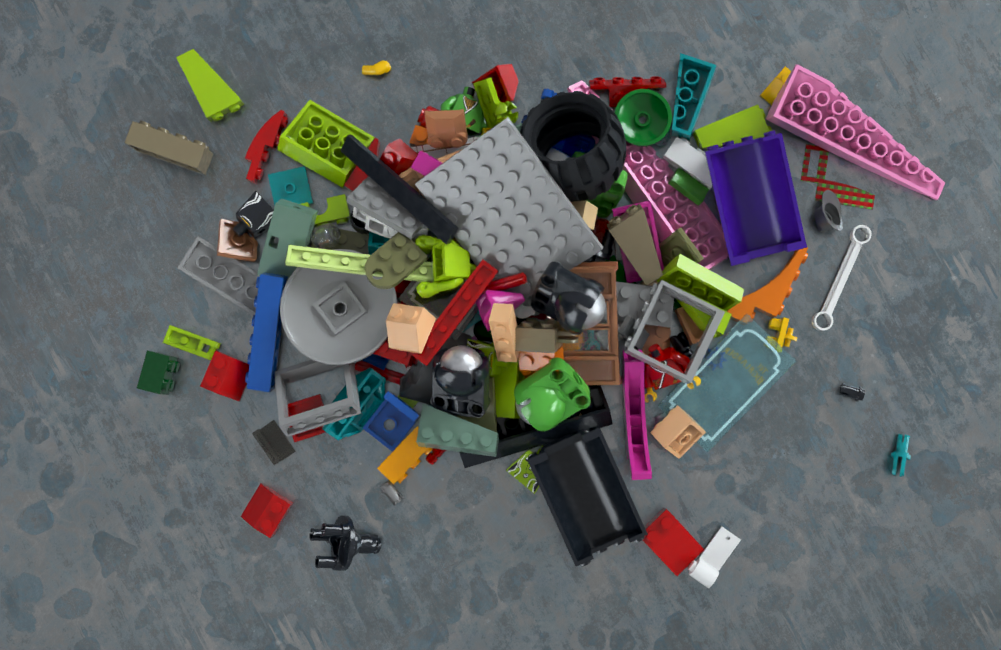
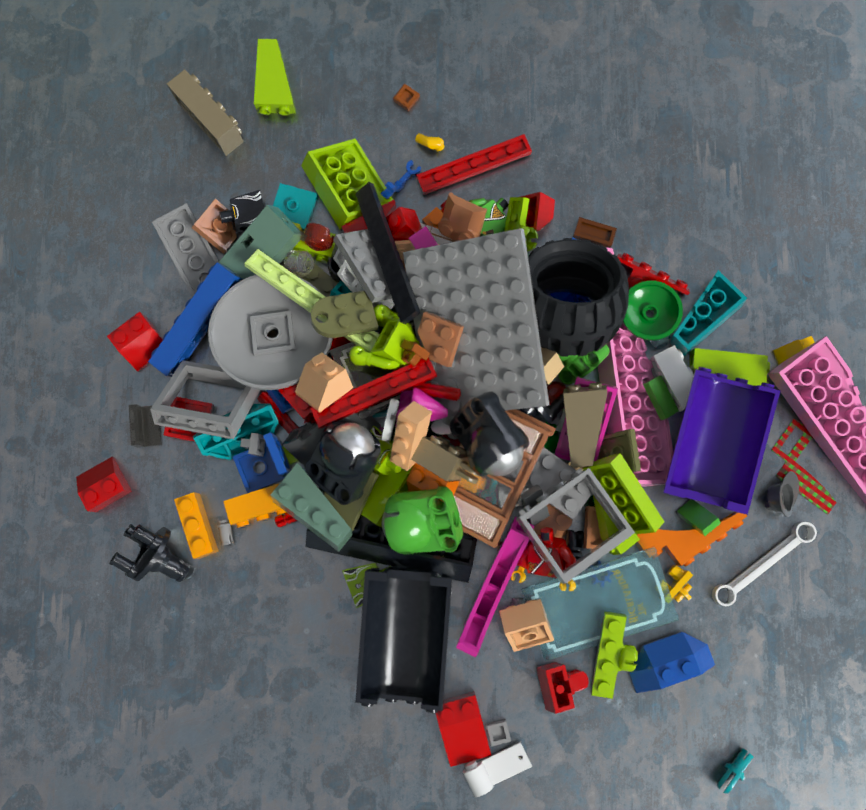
camera: 35 degrees right, 5 degrees down
dark green brick [137,350,180,395] -> none
lime plate [163,325,221,360] -> none
red slope [245,110,288,184] -> none
black pin [839,383,865,402] -> none
none -> light orange brick [174,492,219,559]
none -> light grey tile [240,433,266,457]
none -> clear red hair [303,223,334,251]
none -> blue piece [381,160,421,199]
none -> white tile [382,399,399,441]
none -> dark orange tile [393,84,420,112]
none -> dark orange tile [400,339,430,366]
none -> red plate [416,134,532,195]
none -> nougat plate [418,312,464,367]
none -> light grey tile [485,719,511,747]
none -> red brick [536,662,589,714]
none -> reddish brown tile [573,217,617,248]
none -> lime plate [591,611,638,699]
none -> blue wedge [628,631,715,693]
none -> bright green tile [676,499,721,536]

